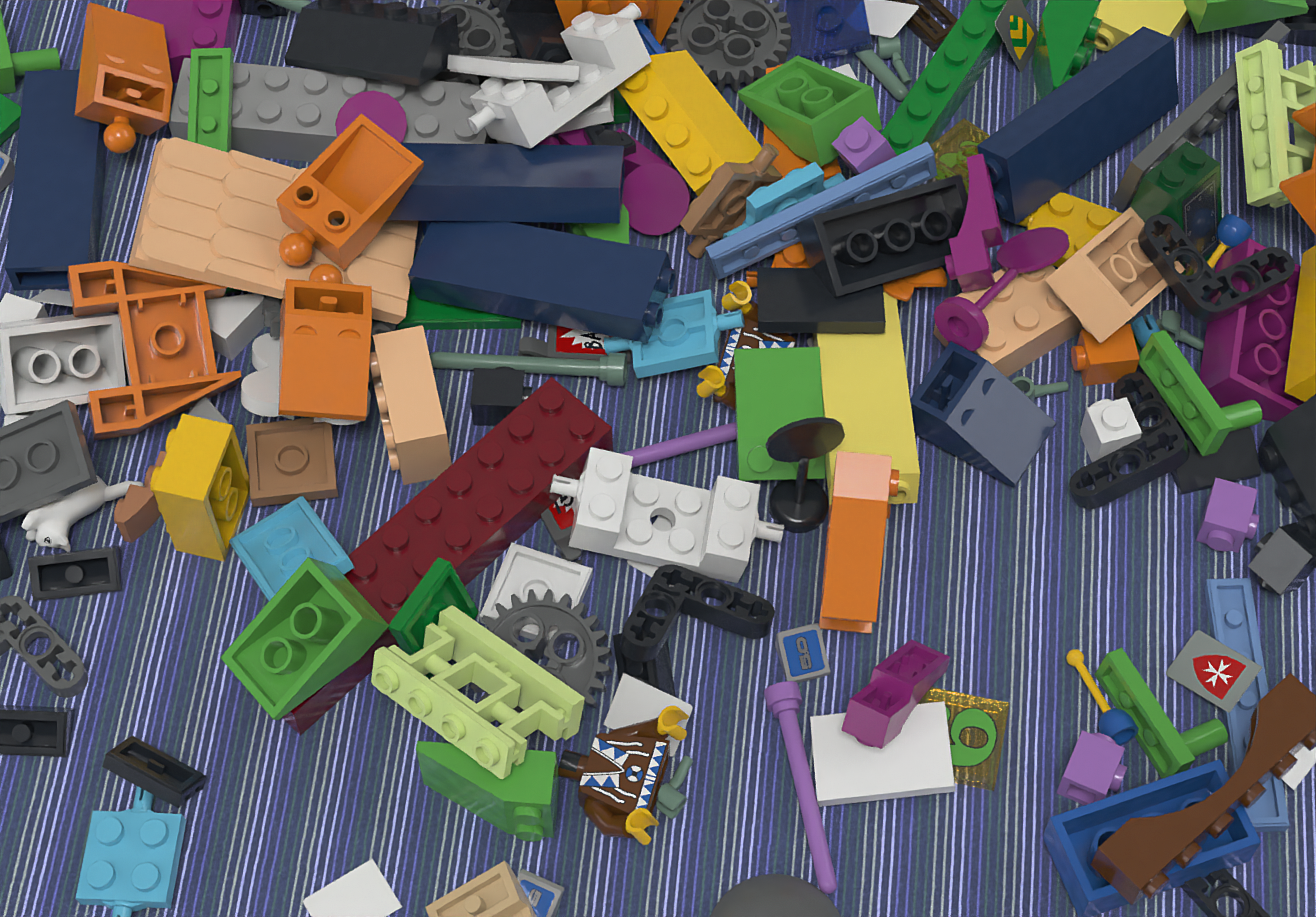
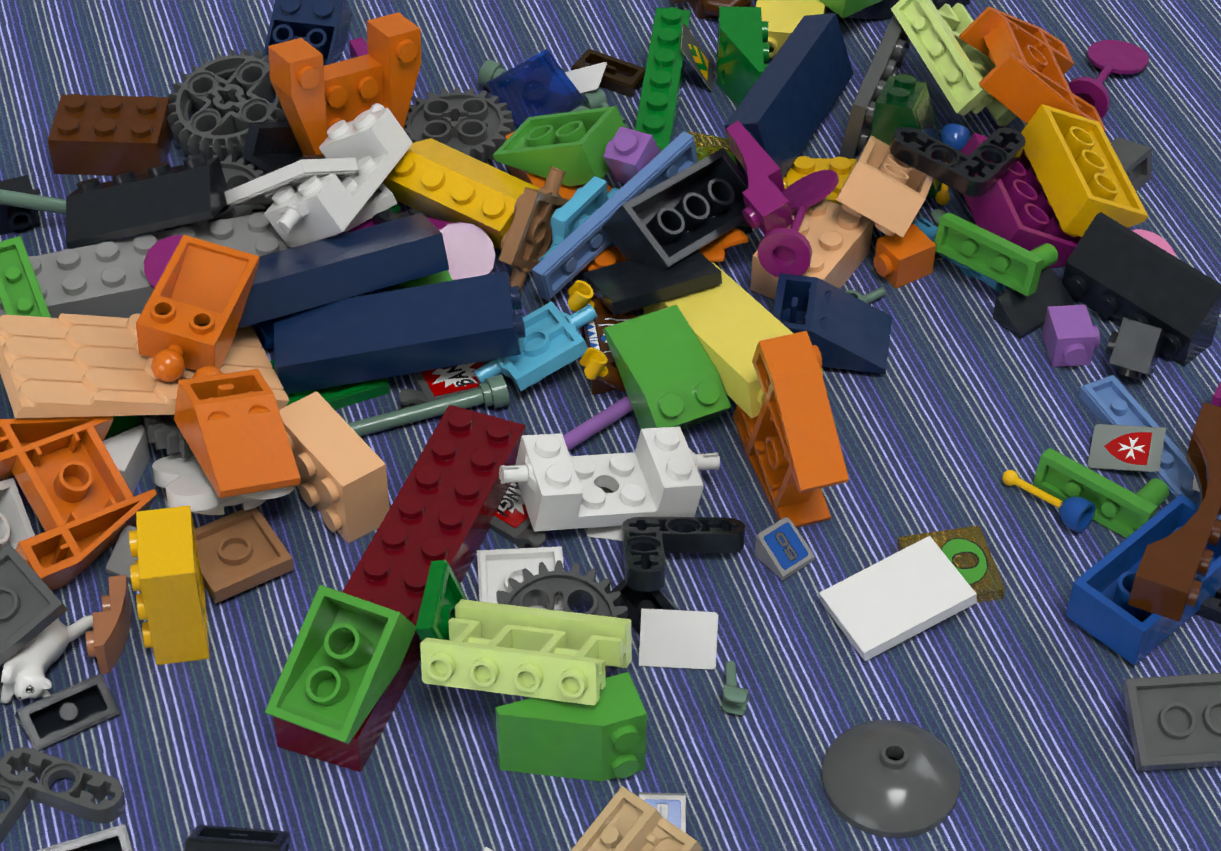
camera: 25 degrees left, 15 degrees down
medium azure tile [229,496,355,601] -> none
black brick [470,366,534,426] -> none
torso [558,706,689,845] -> none
medium lavender piece [764,681,837,894] -> none
black piece [765,417,845,533] -> none
magenta slope [841,639,950,749] -> none
medium lavender brick [1057,730,1127,805] -> none
black beam [1069,372,1190,509] -> none
white brick [1080,397,1142,462] -> none

